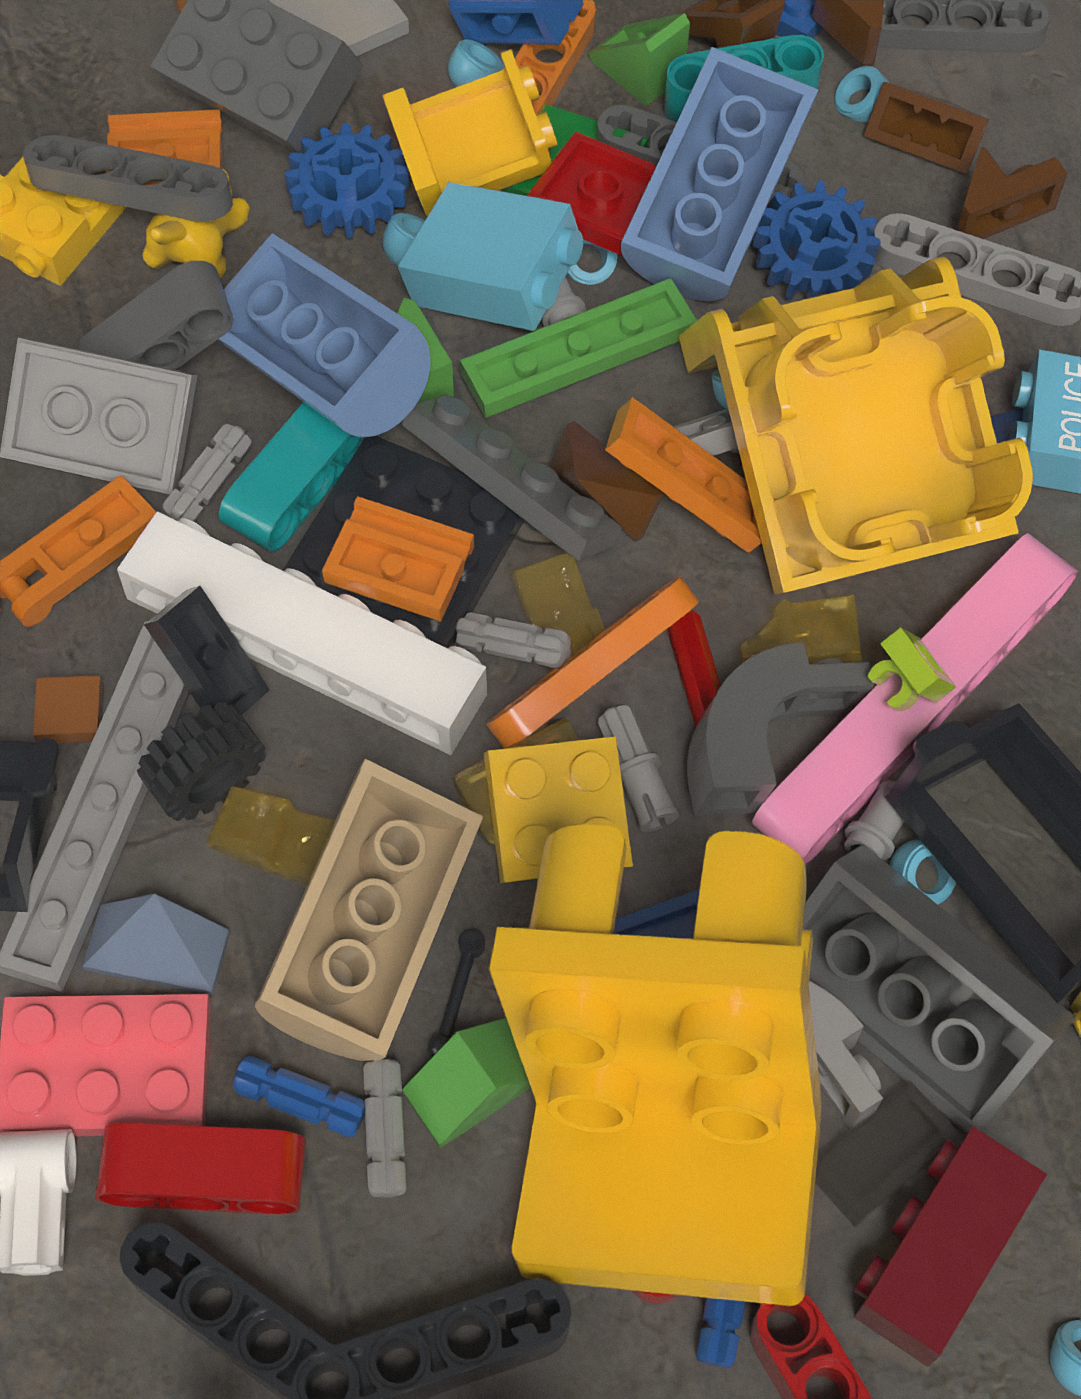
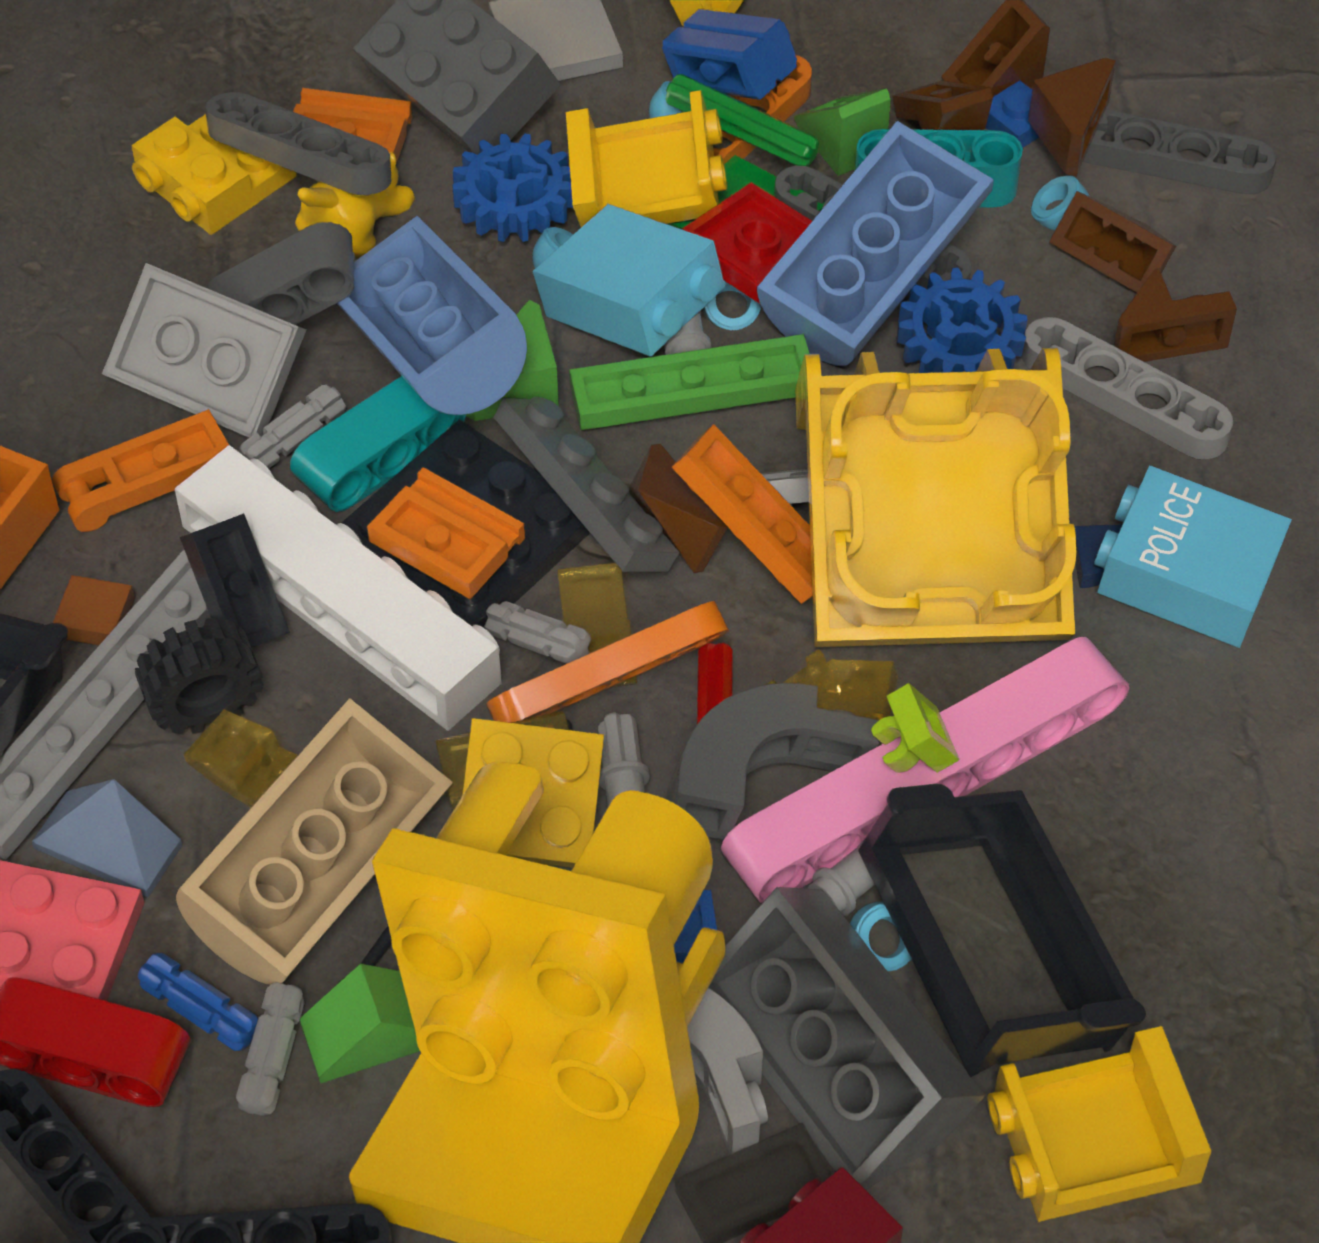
camera: 15 degrees right, 10 degrees down
none -> green axle [665,74,819,167]

